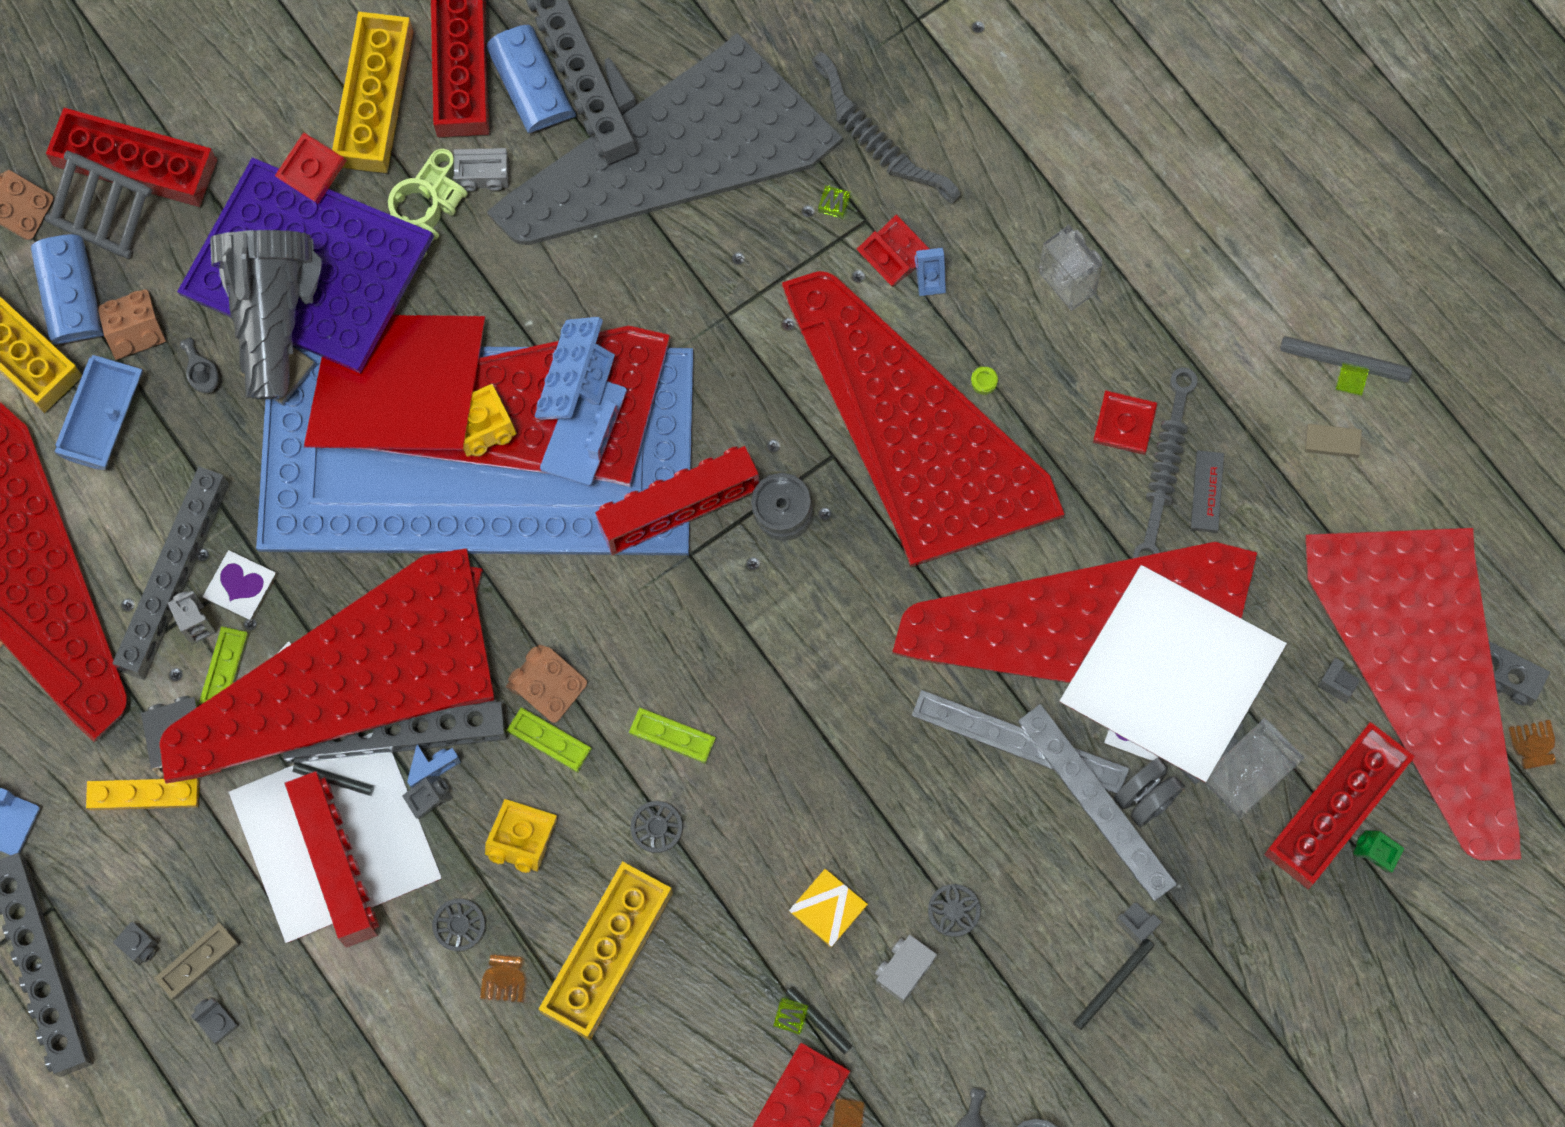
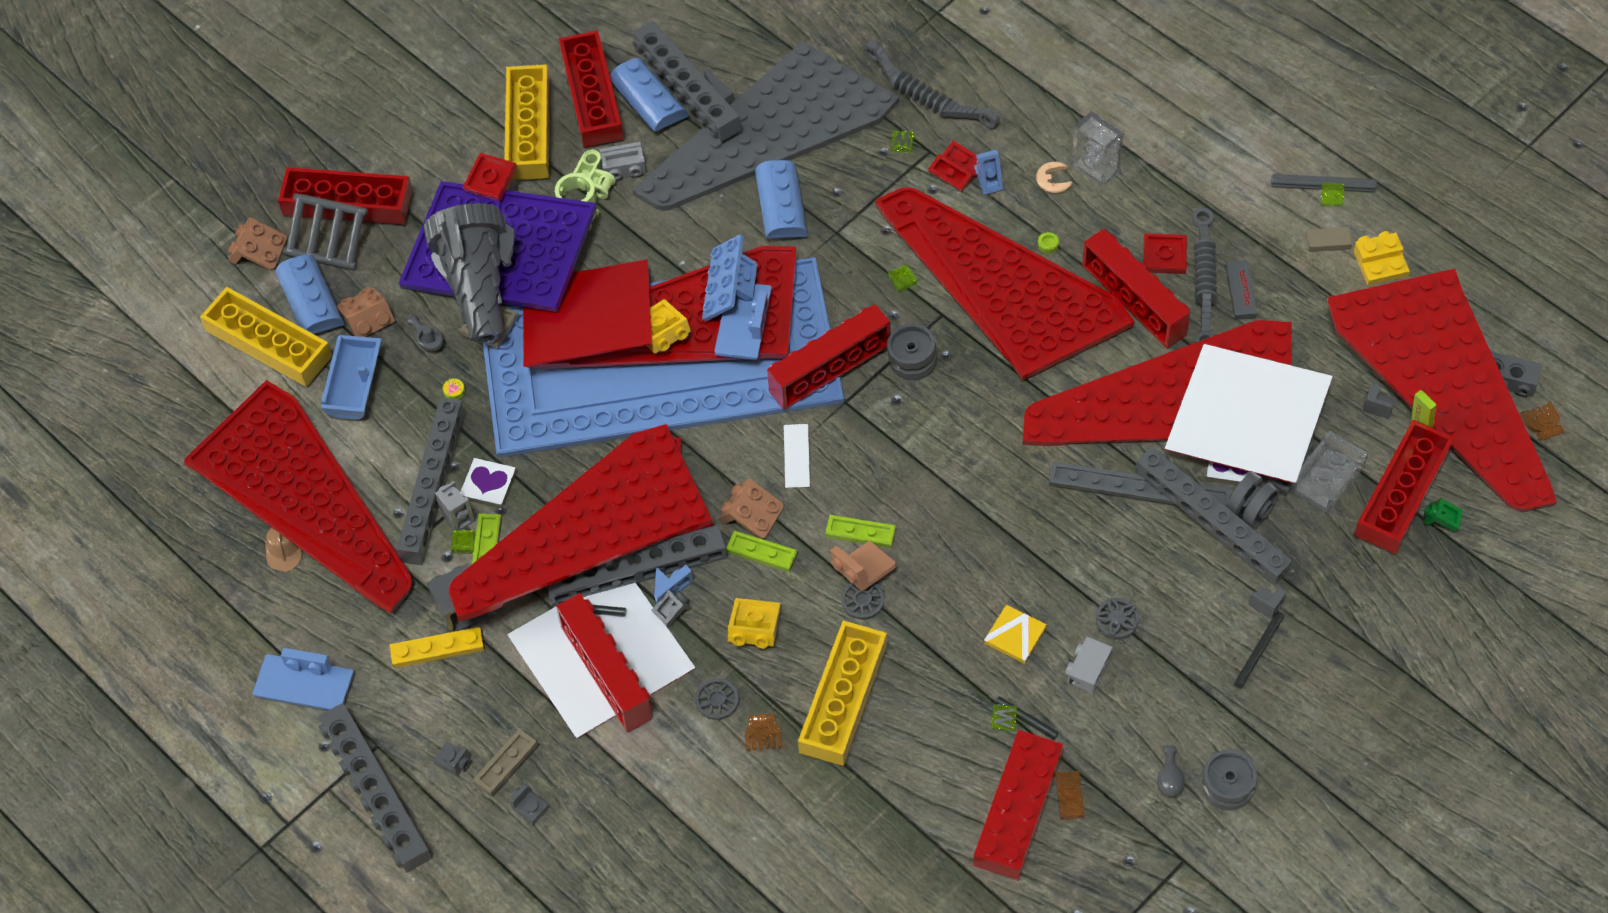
camera: 10 degrees left, 15 degrees down
none -> tile [443,378,465,400]
none -> clear neon green tile [451,530,476,554]
none -> medium blue container [755,160,808,239]
none -> white sticker [784,424,810,488]
none -> nougat bracket [830,542,896,591]
none -> clear neon green tile [888,264,917,293]
none -> light nougat head [1036,162,1073,193]
none -> red brick [1082,228,1190,349]
none -> yellow plate [1353,231,1410,285]
none -> lime tile [1411,390,1436,428]

